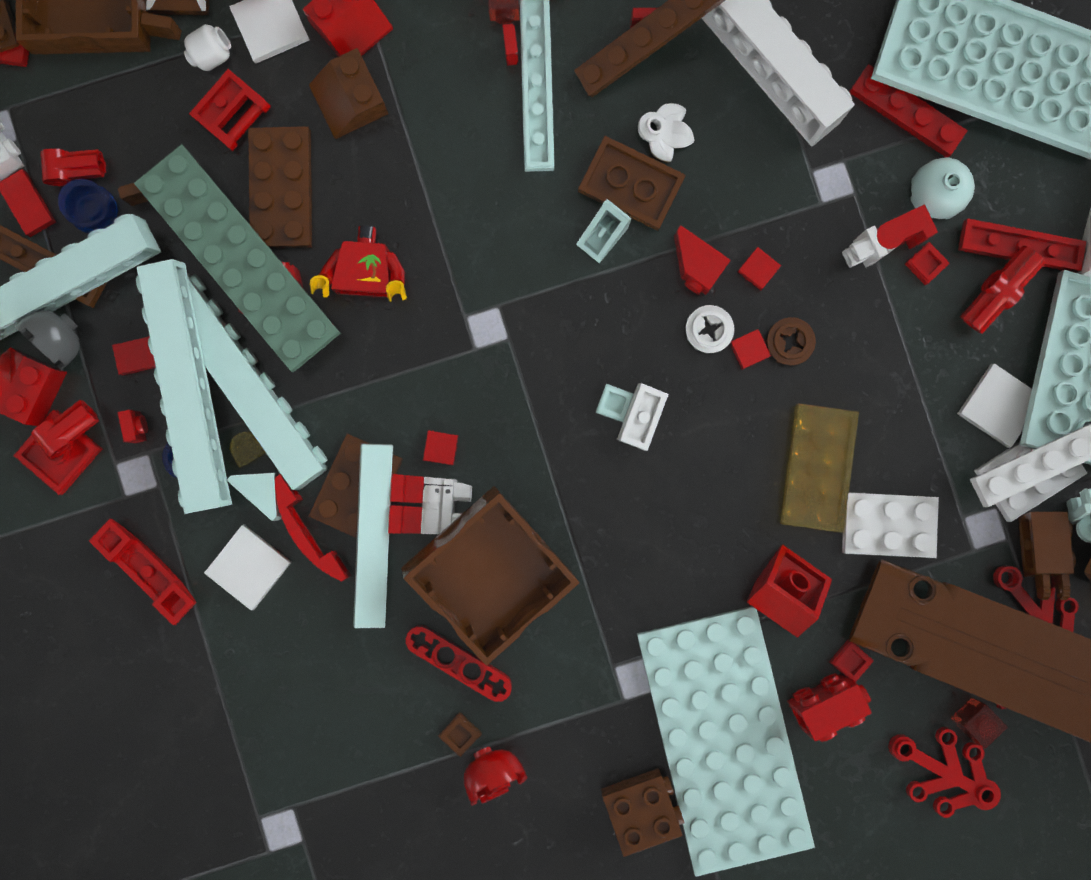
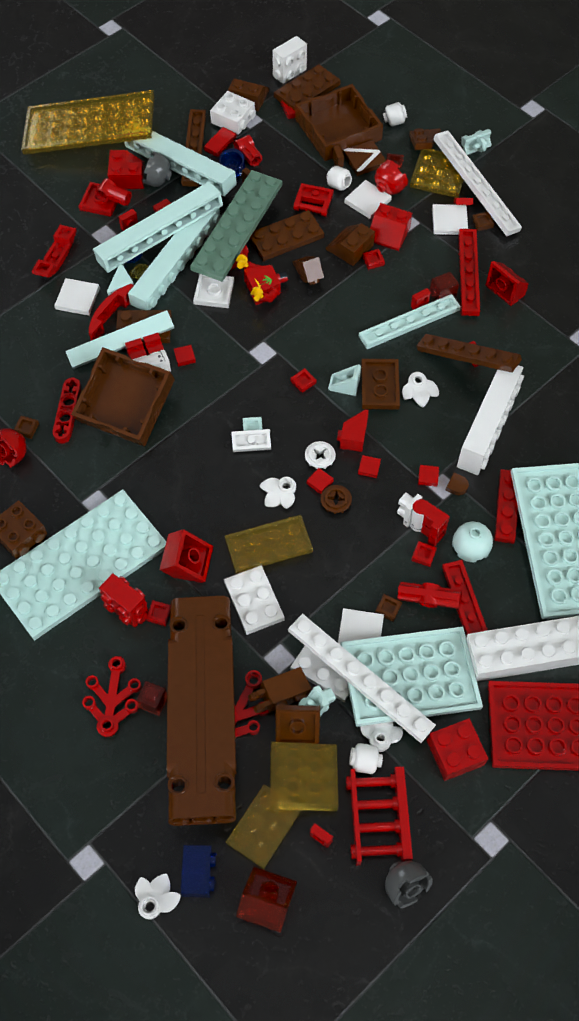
camera: 65 degrees right, 25 degrees down
none -> white tile [193,274,234,308]
none -> white plate [260,477,296,509]
none -> red tile [291,368,316,393]
none -> slope [292,256,324,285]
none -> red tile [363,249,385,270]
none -> reddish brown tile [375,594,402,622]
none -> red tile [418,465,439,487]
none -> reddish brown tile [445,473,469,495]

